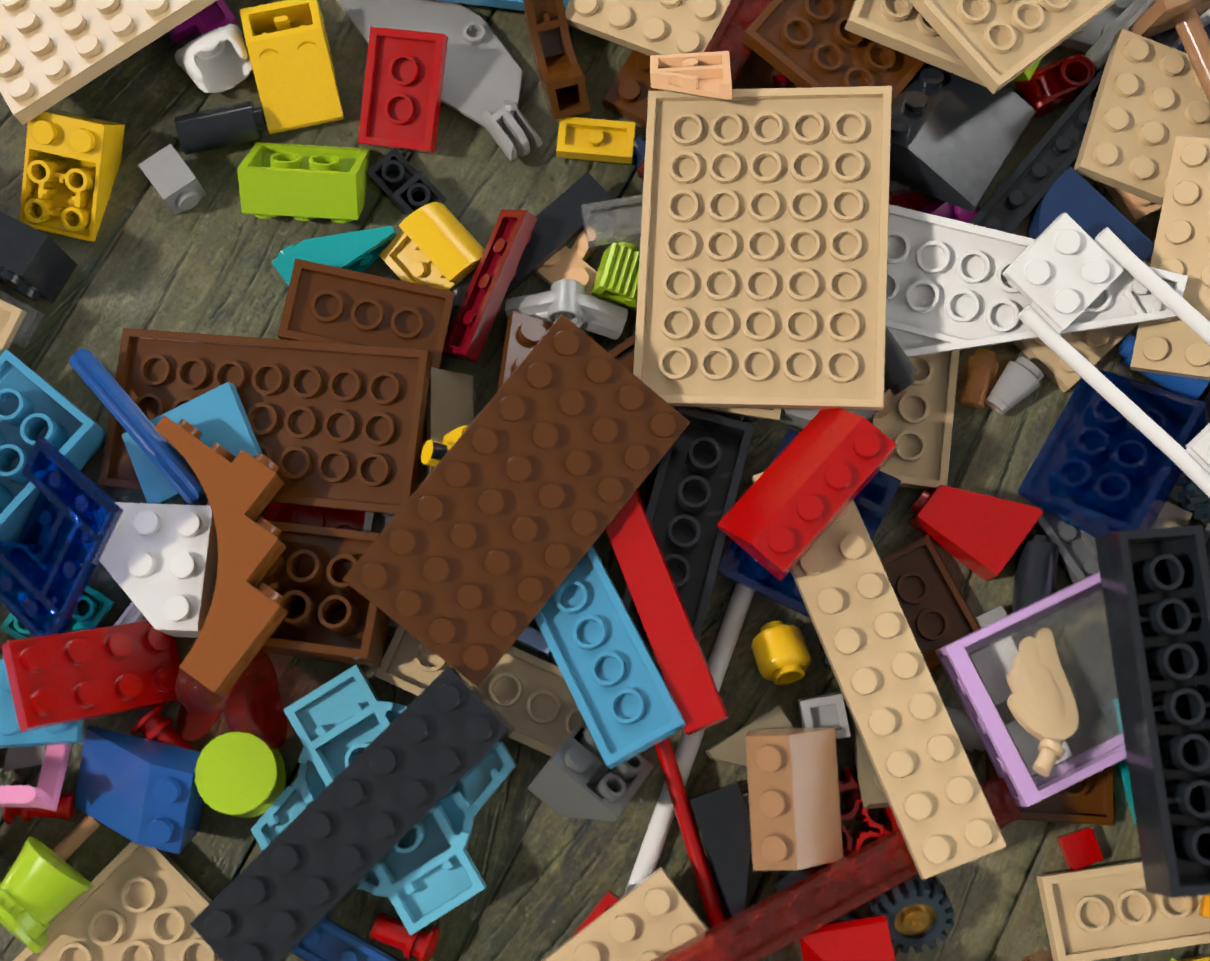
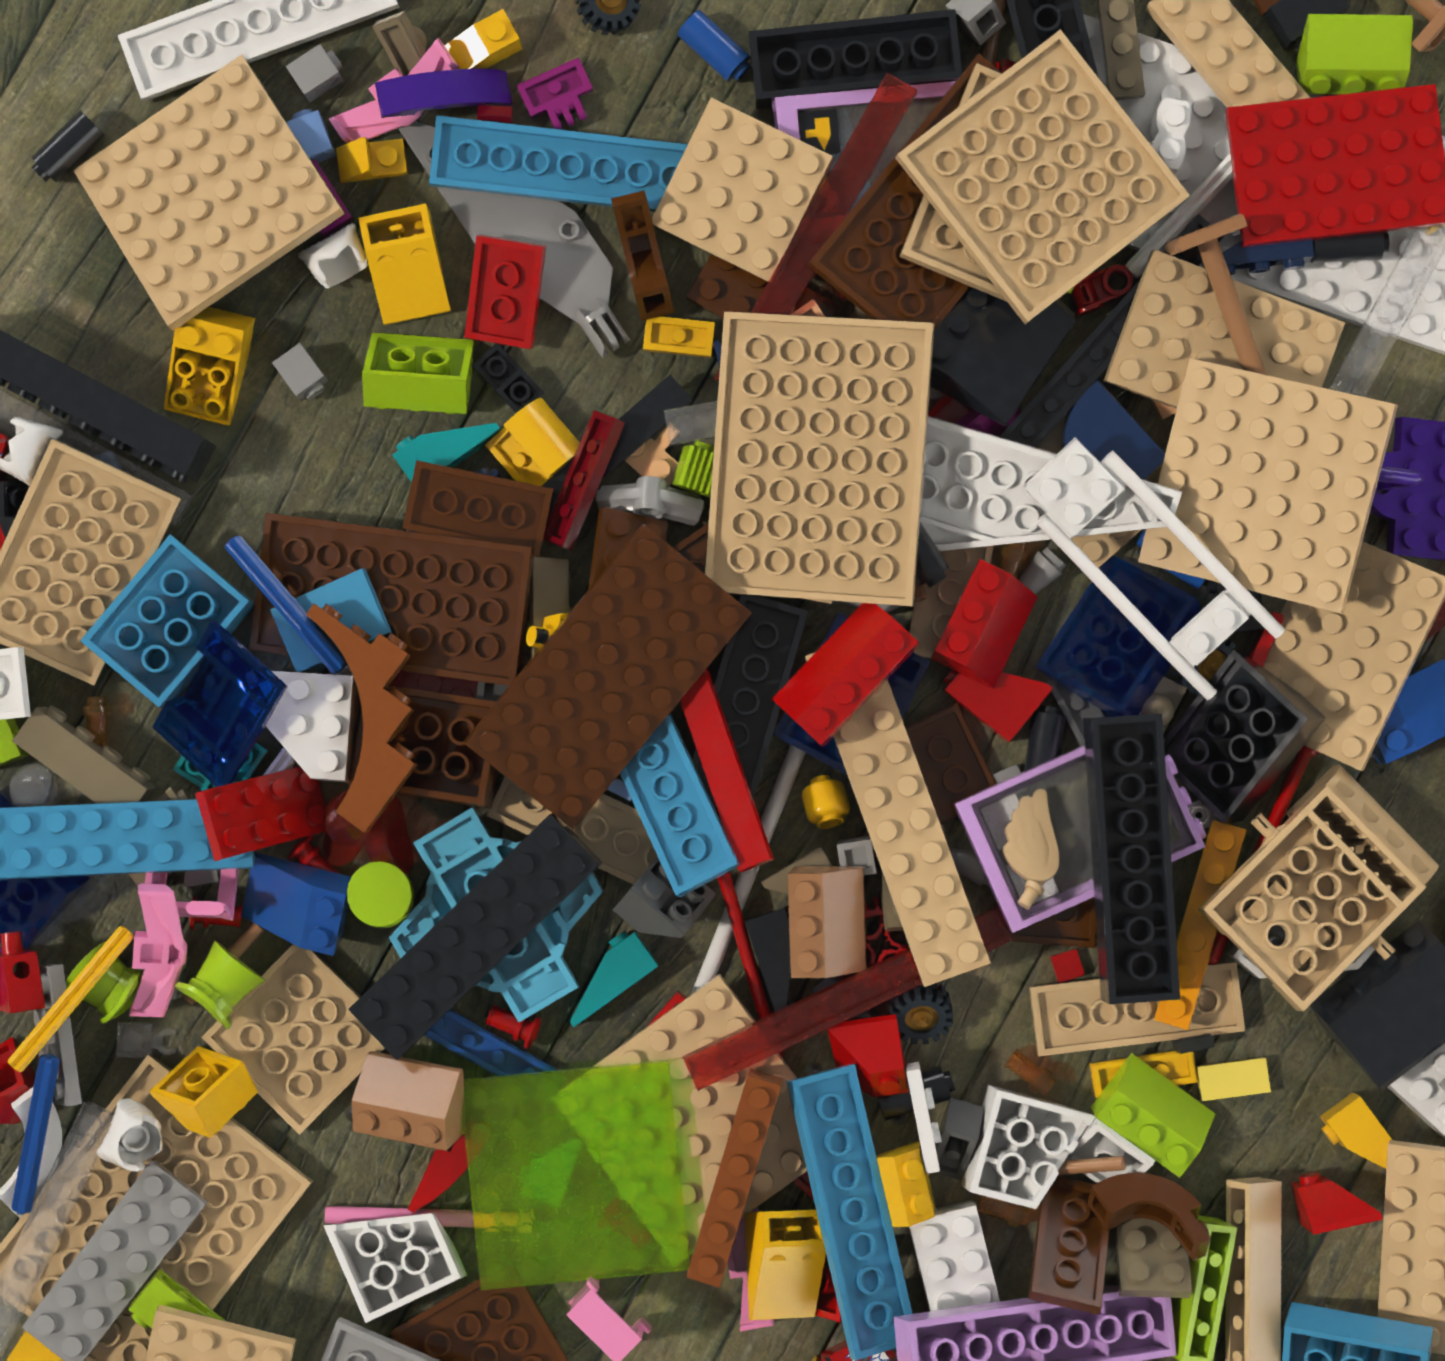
camera: 10 degrees right, 10 degrees up
black brick [175,101,267,155] -> none
light nougat wing [650,51,732,100] -> none
none -> teal slope [570,930,659,1027]
none -> red slope [930,559,1038,689]

